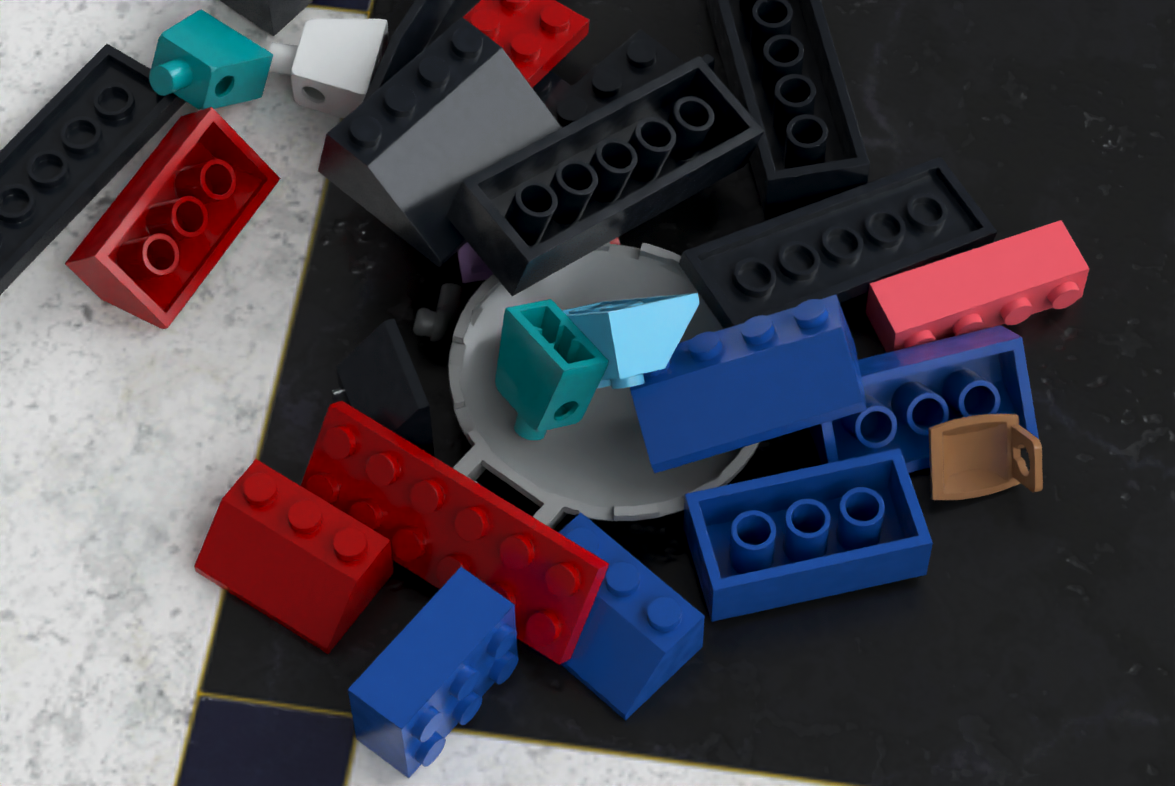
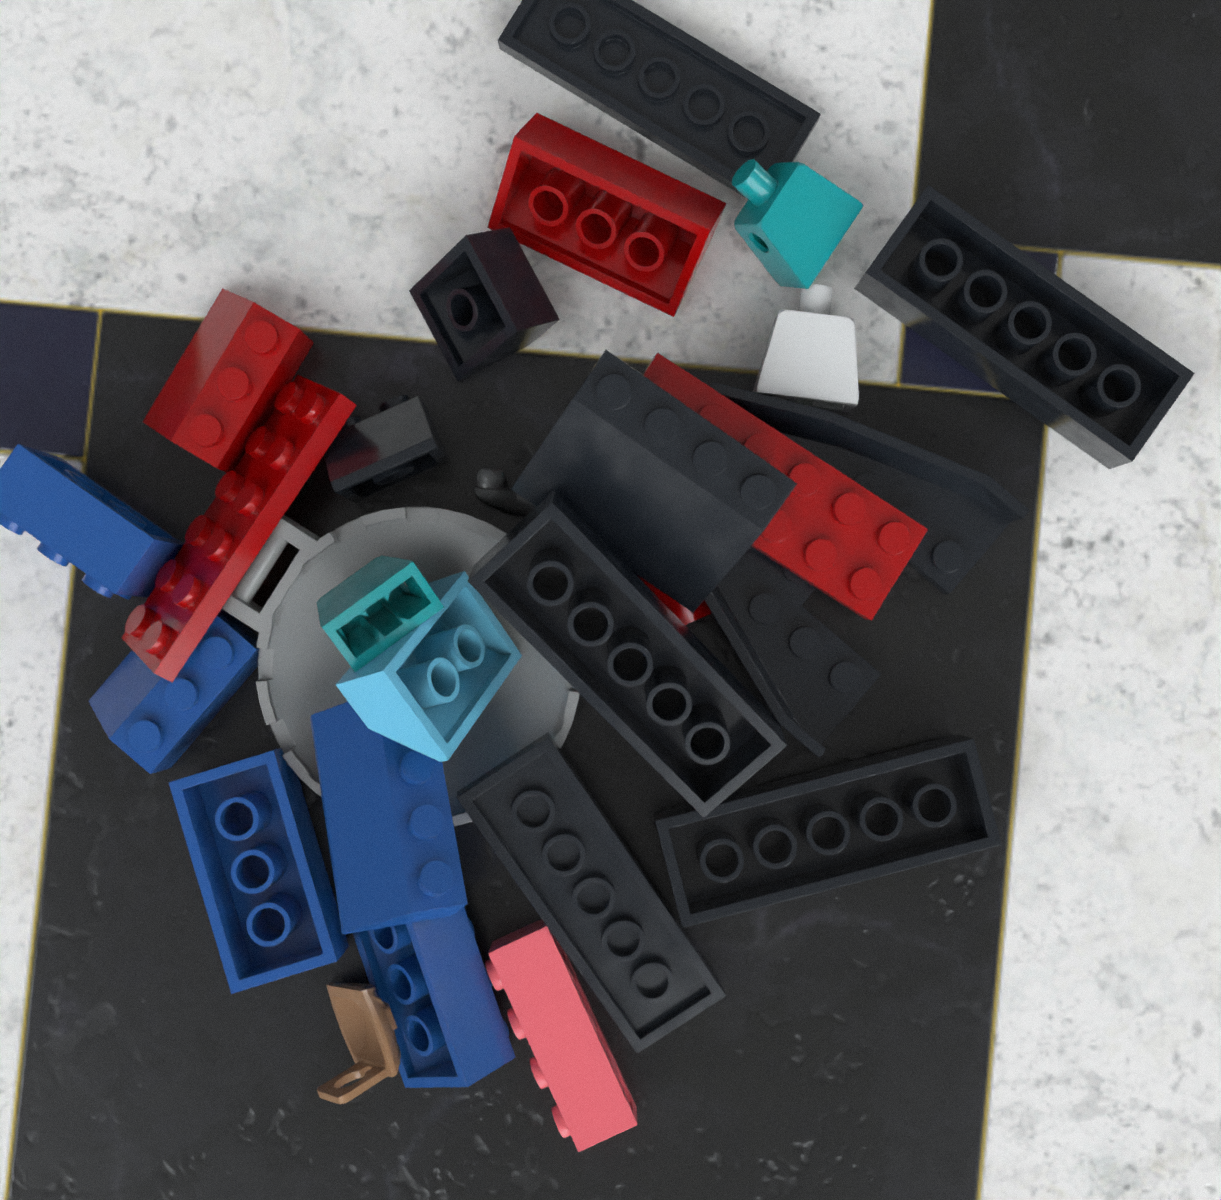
camera: 85 degrees right, 30 degrees up
none -> black slope [409,227,560,381]

